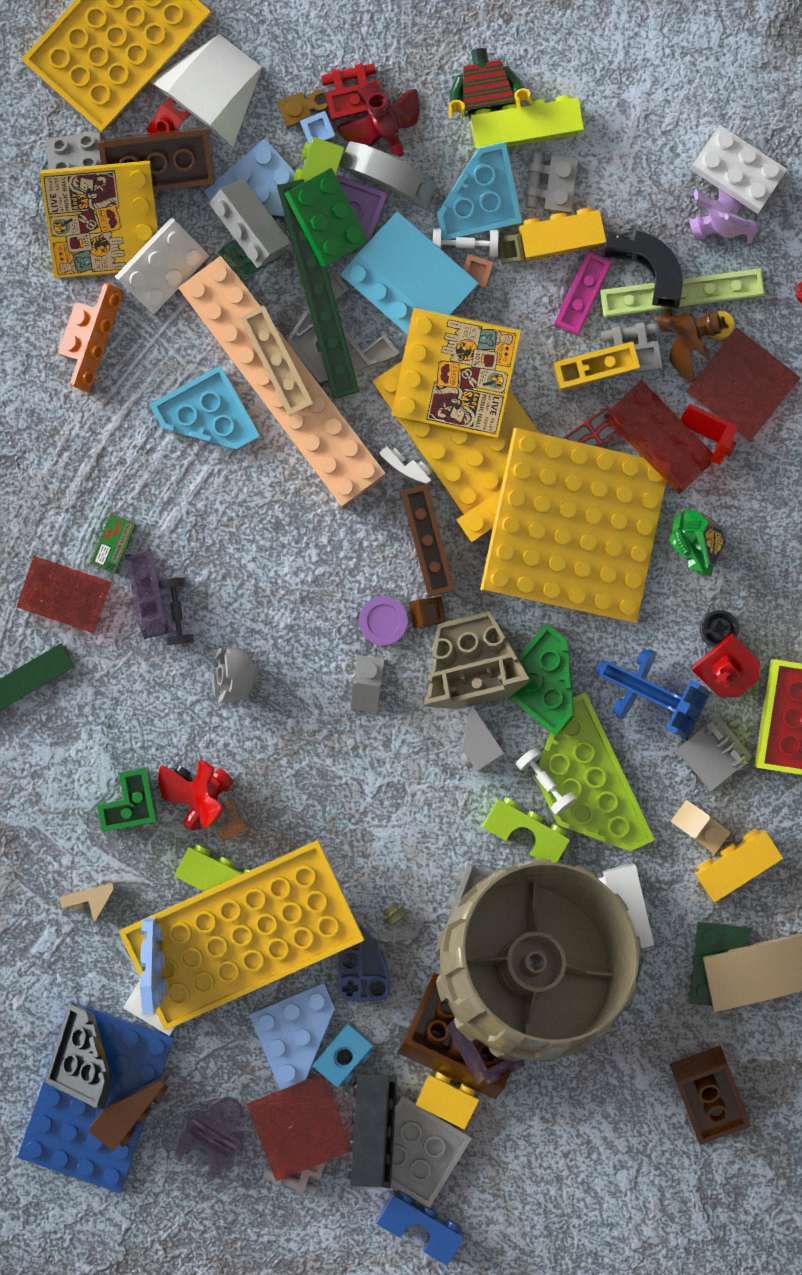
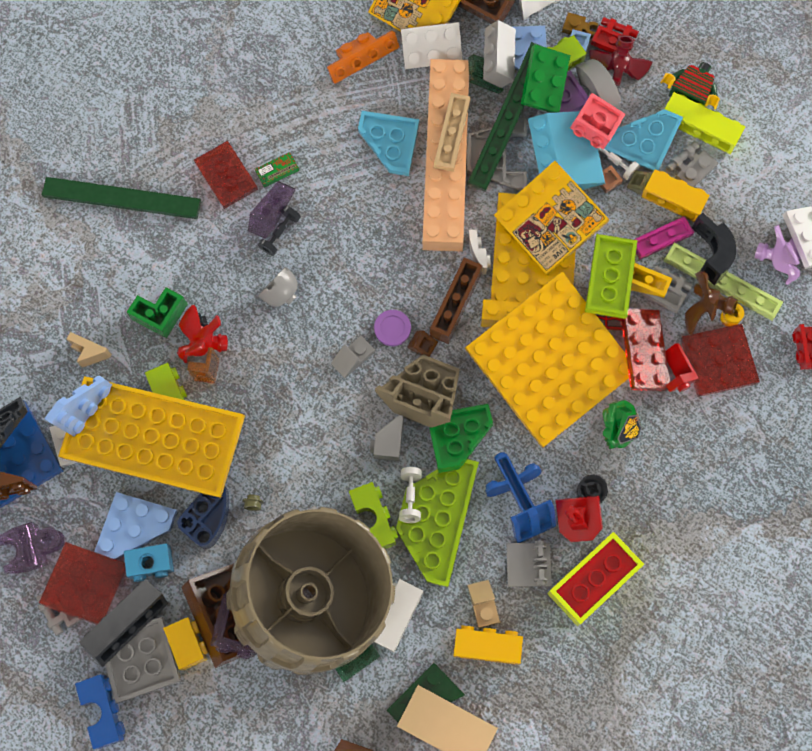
camera: 45 degrees right, 15 degrees down
none -> coral plate [570,93,625,150]
none -> lime tile [585,234,638,319]

